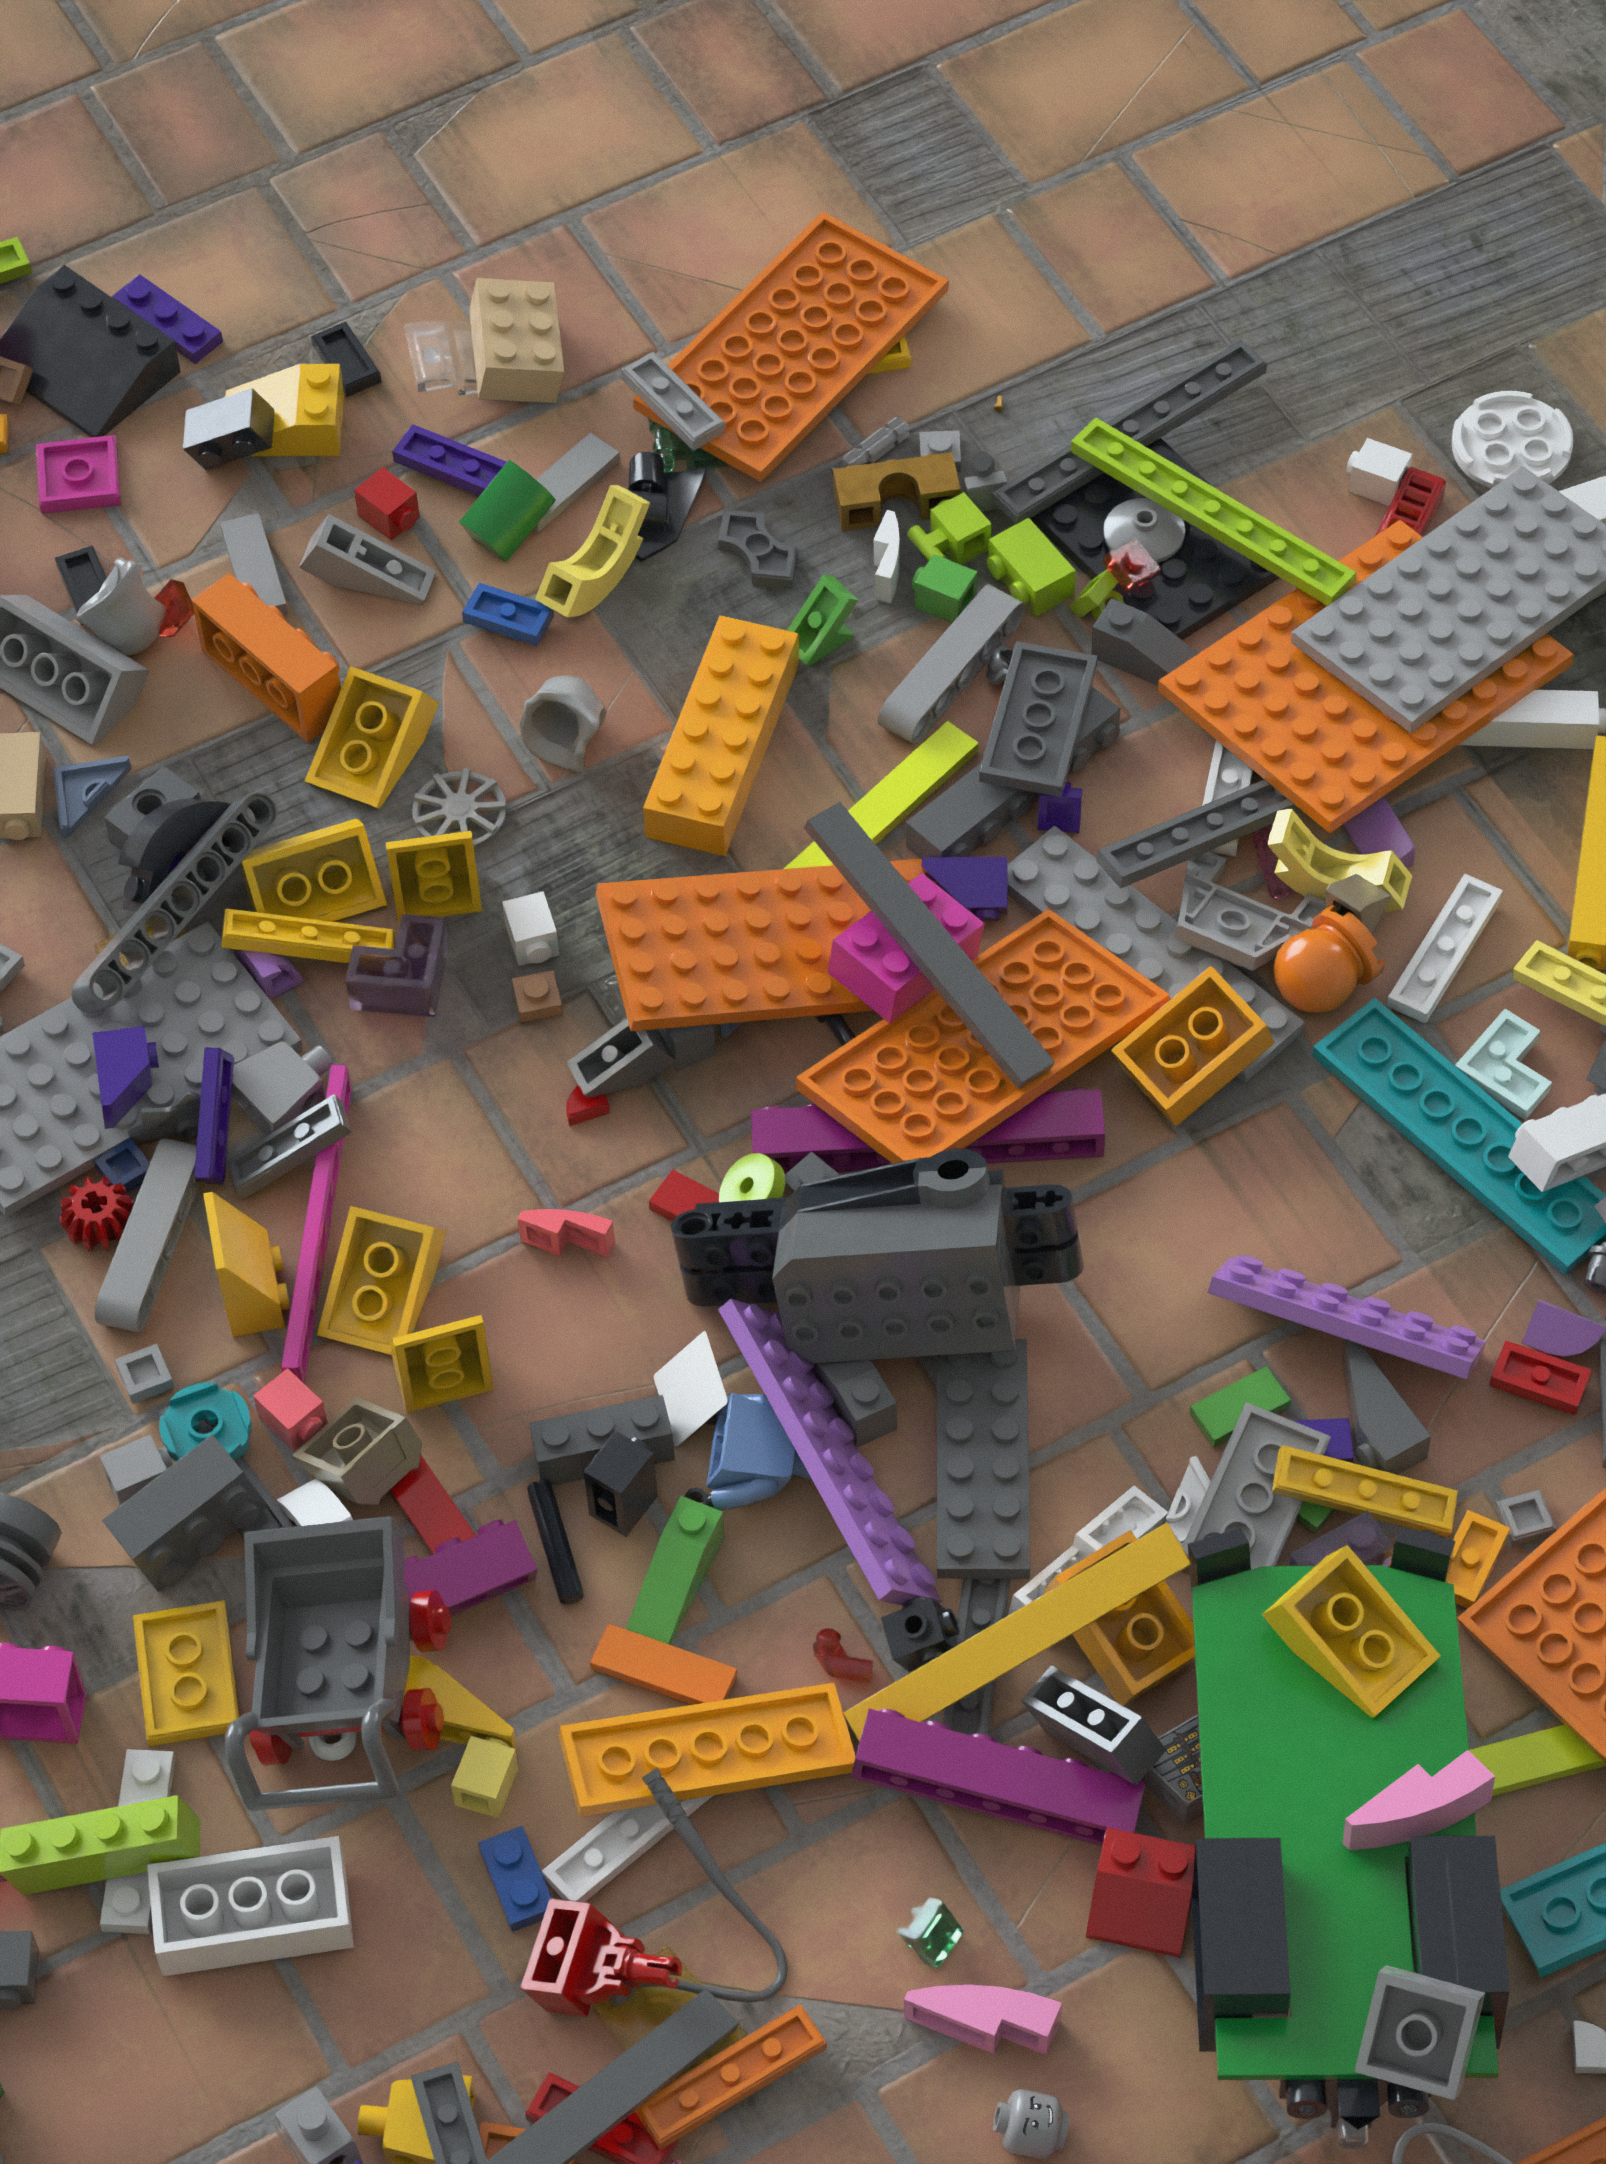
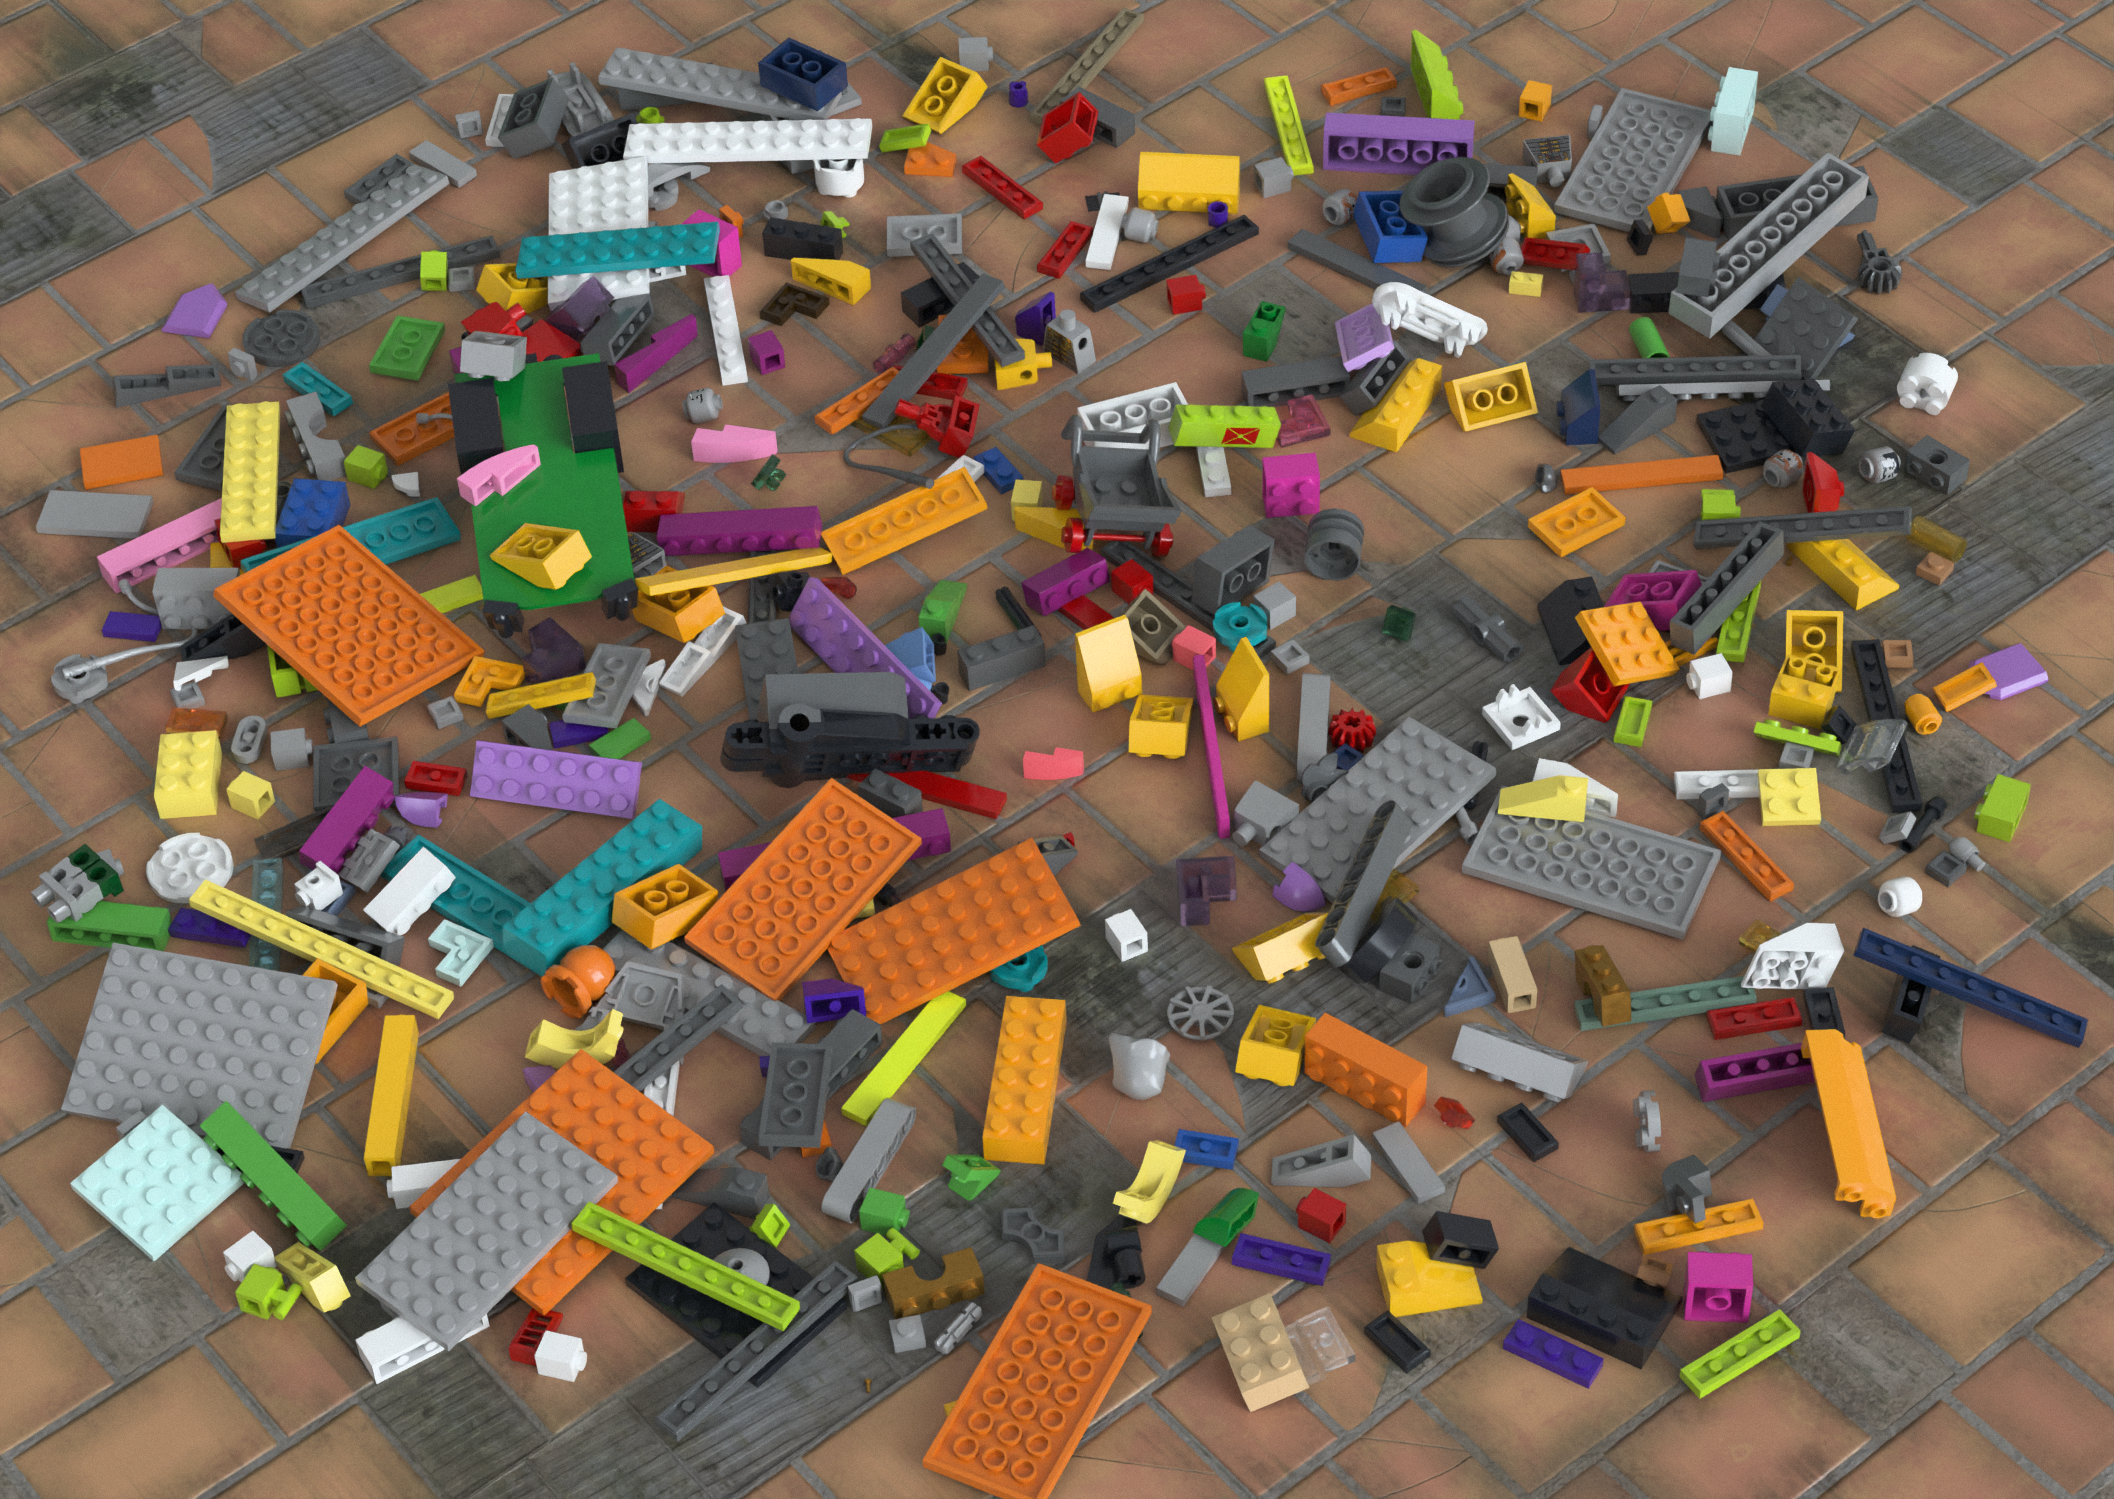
camera: 170 degrees right, 10 degrees down
dark pink tile [36,435,121,514] -> none
light grey piece [76,557,167,657] -> none
dark purple slope [92,1026,159,1129] -> none
yellow tile [133,1600,240,1747] -> none
dark purple tile [194,1047,234,1185] -> none
yellow tile [221,909,395,969] -> none
dark grey tile [227,1094,352,1199] -> none
white slope [277,1478,353,1526] -> none
yellow slope [386,831,482,923] -> none
medium nougat plate [512,970,563,1023] -> none
black brick [583,1431,658,1537] -> none
orange tile [590,1623,738,1705] -> none
light grey tile [621,352,725,451] -> none
white sticker [654,1331,728,1447] -> none
piece [719,1153,785,1202] -> none
dark grey tile [804,802,1055,1089] -> none
dark pink brick [827,873,985,1023] -> none
white slope [873,510,900,604] -> none
dark grey piece [971,451,996,478] -> none
lime brick [986,518,1076,617] -> none
dark grey brick [1021,1665,1166,1785] -> none
clear red plate [1102,539,1161,592] -> none
dark tan slope [1325,874,1392,935] -> none
white plate [1387,873,1503,1024] -> none
white tile [1452,391,1573,489] -> none
none -> teal brick [502,799,702,976]

